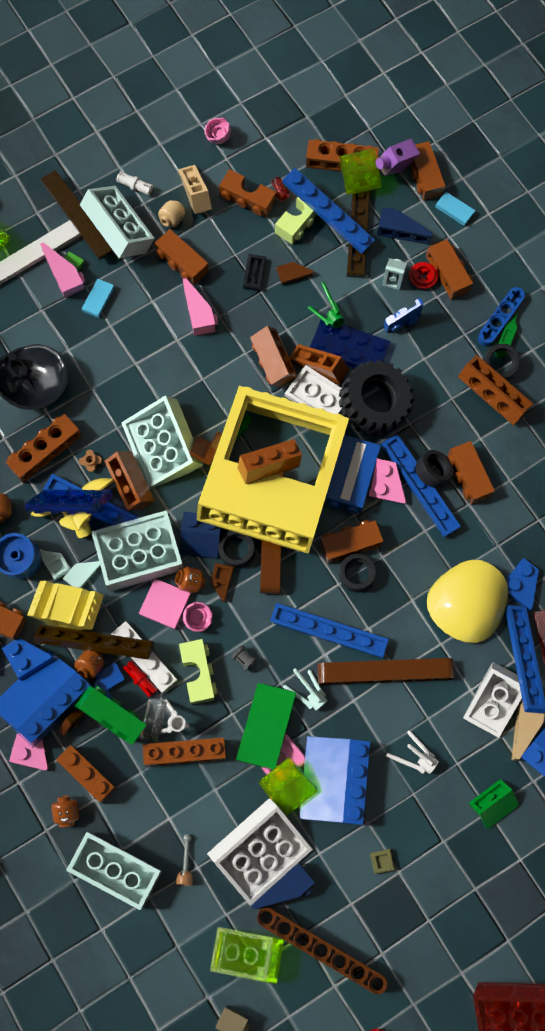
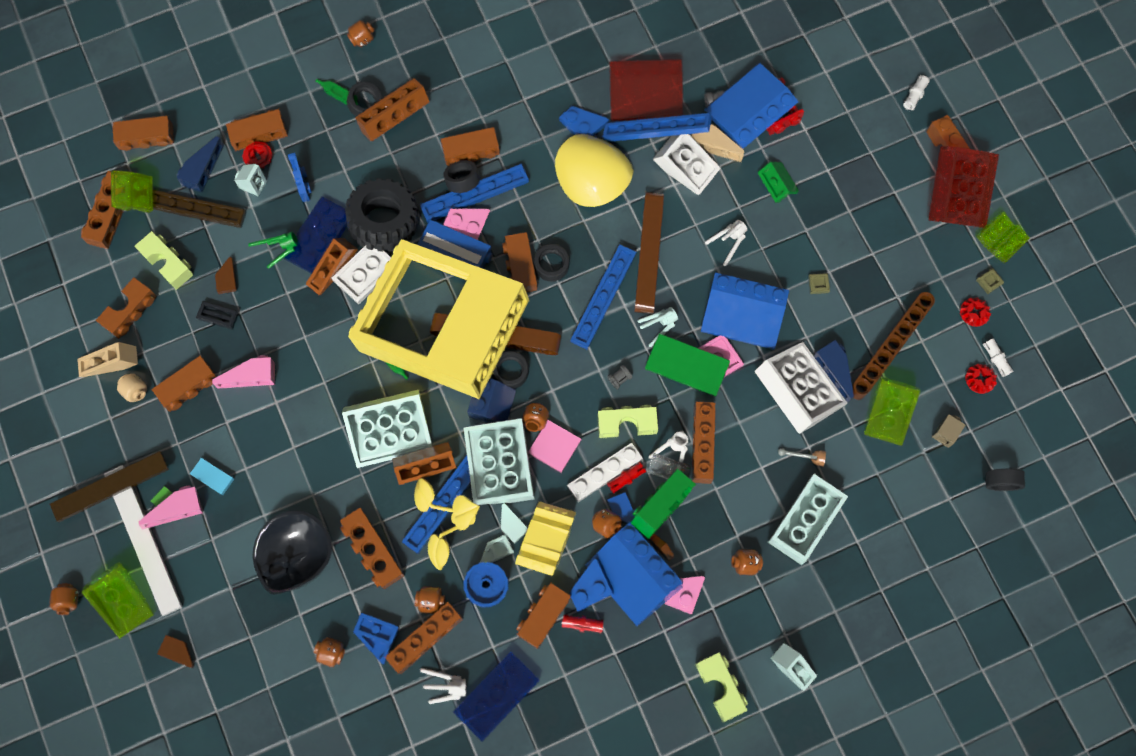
camera: 80 degrees left, 0 degrees up
clear blue plate [24,490,113,514] -> none
dark brown tile [34,625,154,660] -> none
dark orange brick [56,745,117,804] -> none
medium nougat plate [79,450,102,472] -> none
light aqua brick [80,186,155,258] -> none
white pin [116,171,153,196] -> none
bright pink hair [183,602,212,632] -> none
reddish brown panel [189,431,222,465] -> none
bright pink hair [205,118,231,145] -> none
reddish brown tile [211,563,234,603] -> none
dark orange brick [238,439,302,484] -> none
brick [250,326,297,387] -> none
clear neon green slope [259,757,318,816] -> none
clear red pin [271,177,289,201] -> none
blue plate [282,168,375,254] -> none
medium lavender torso [376,139,420,176] -> none
medium azure tile [435,192,475,226] -> none
blue beam [478,287,525,346] -> none

